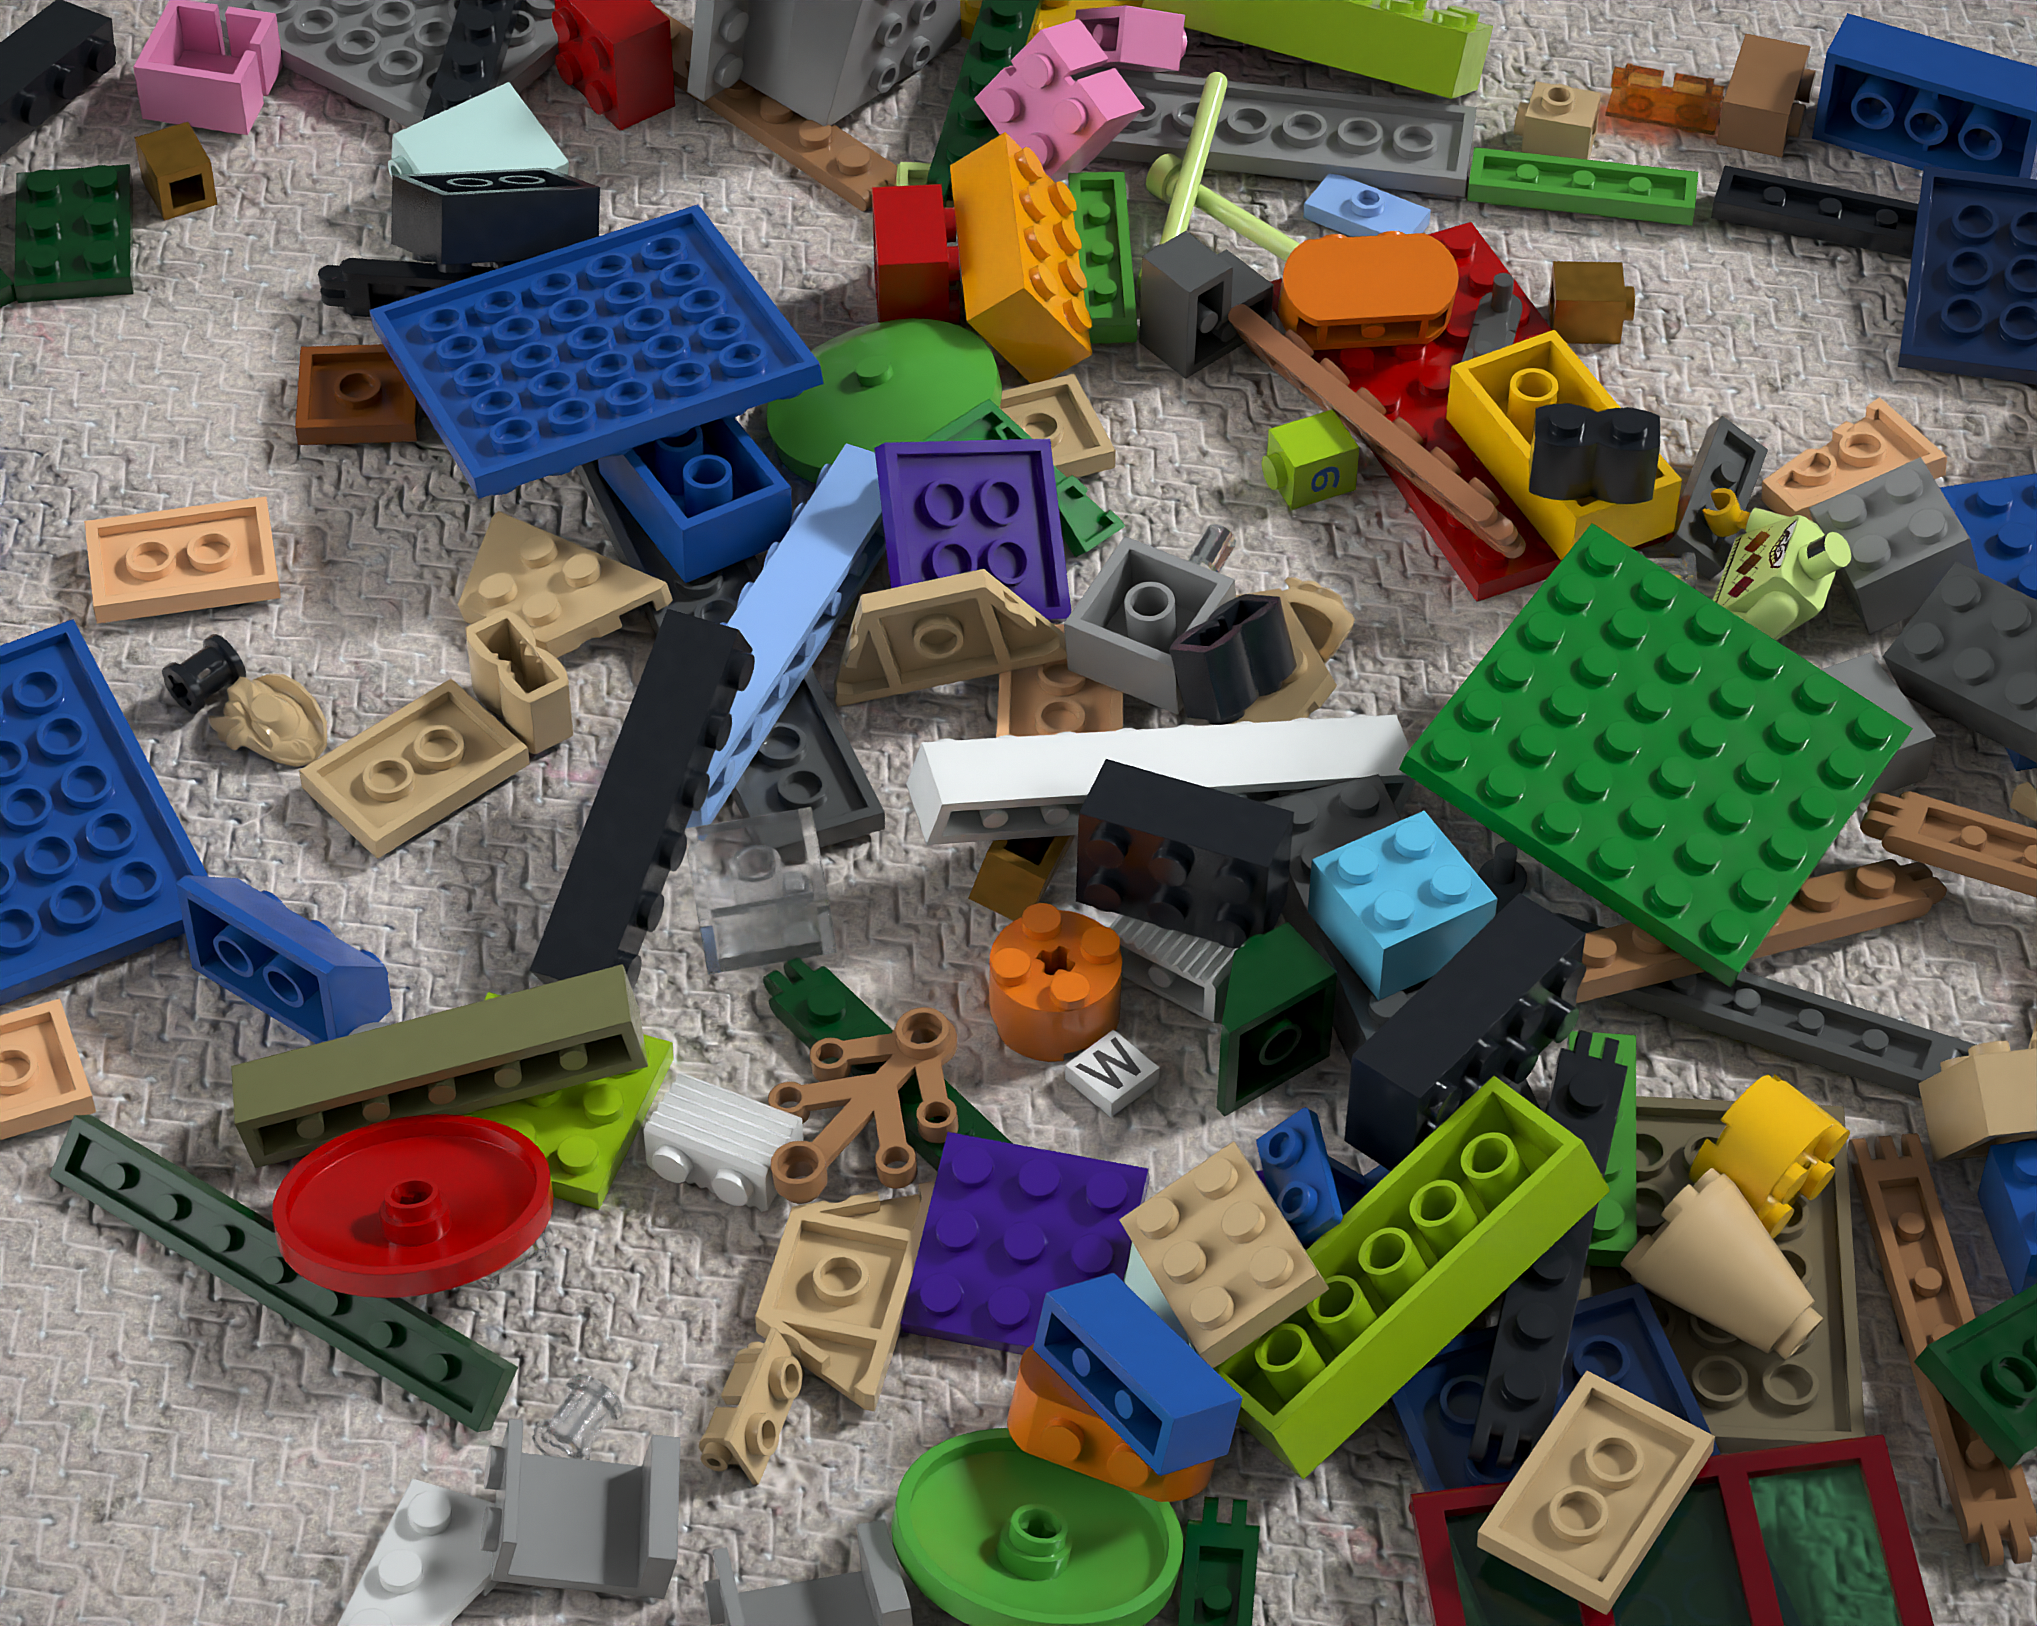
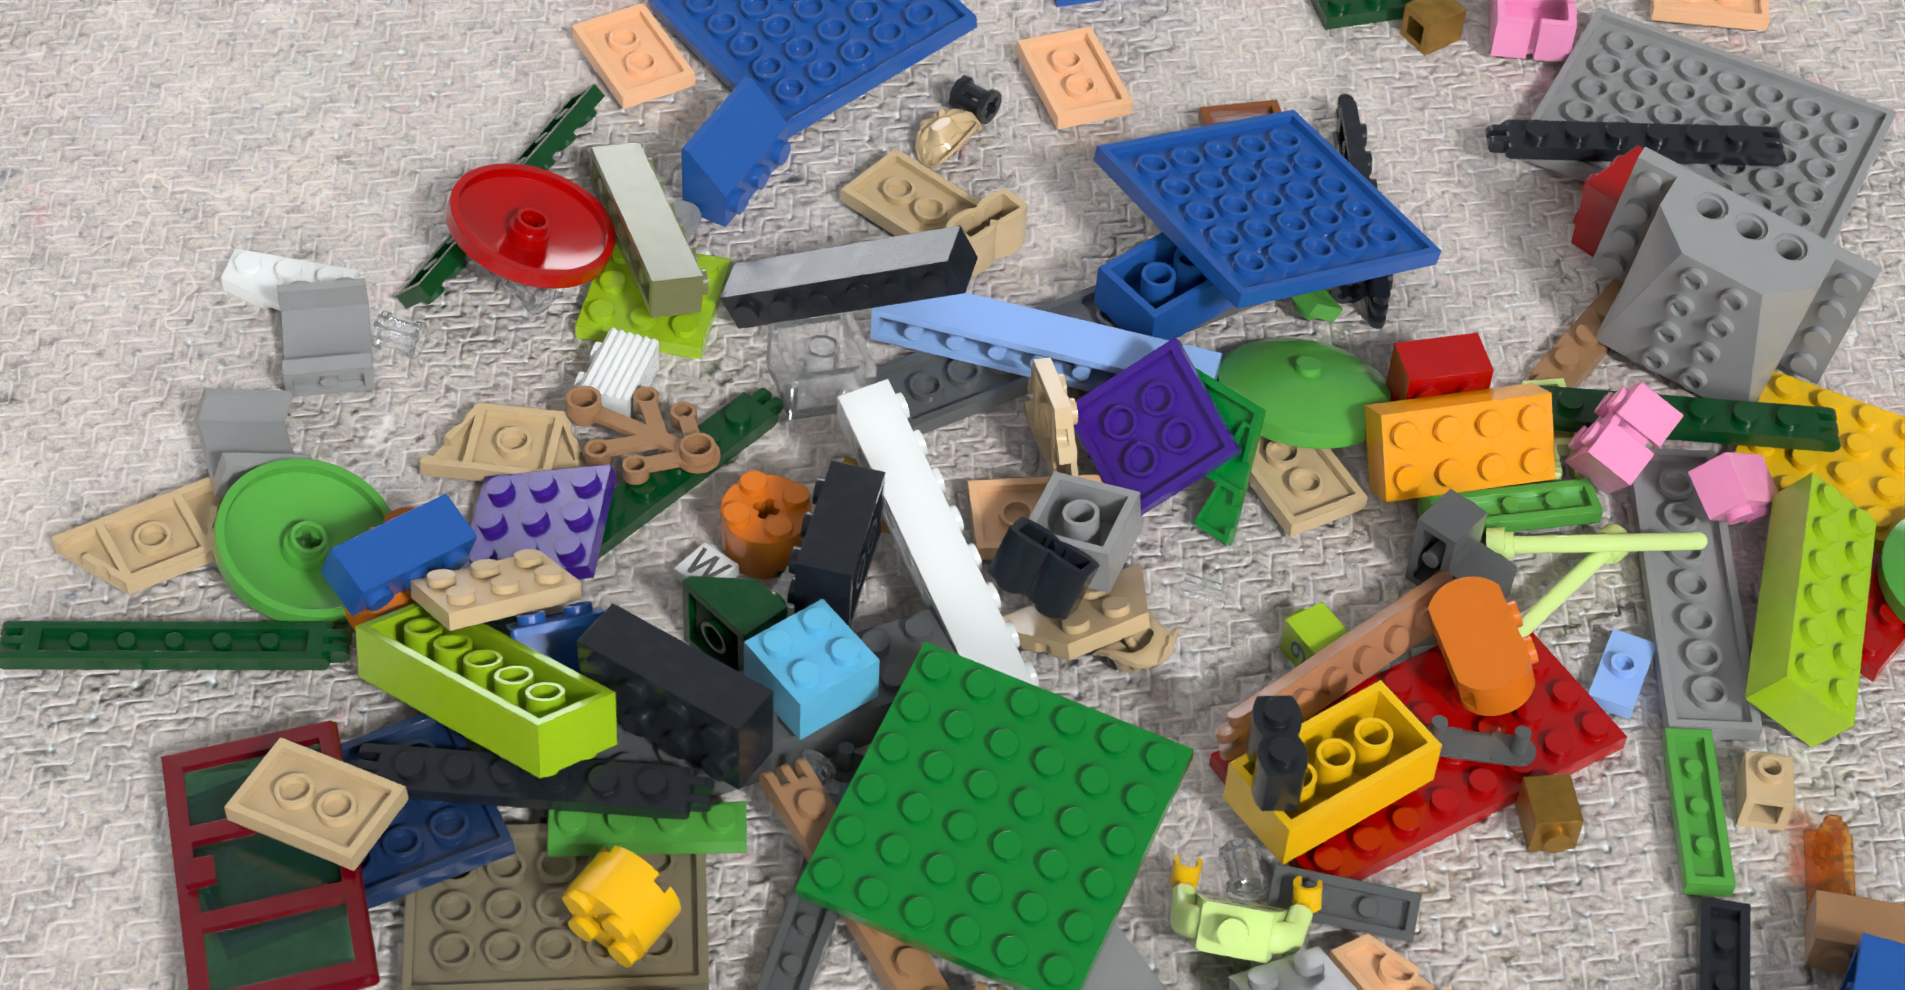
camera: 80 degrees right, 0 degrees up
light aqua panel [388,82,569,178] -> none
black brick [391,168,600,273] -> none
tan wing [458,511,673,658] -> none
tan hinge [699,1328,805,1485] -> none
tan cone [1621,1168,1824,1360] -> none

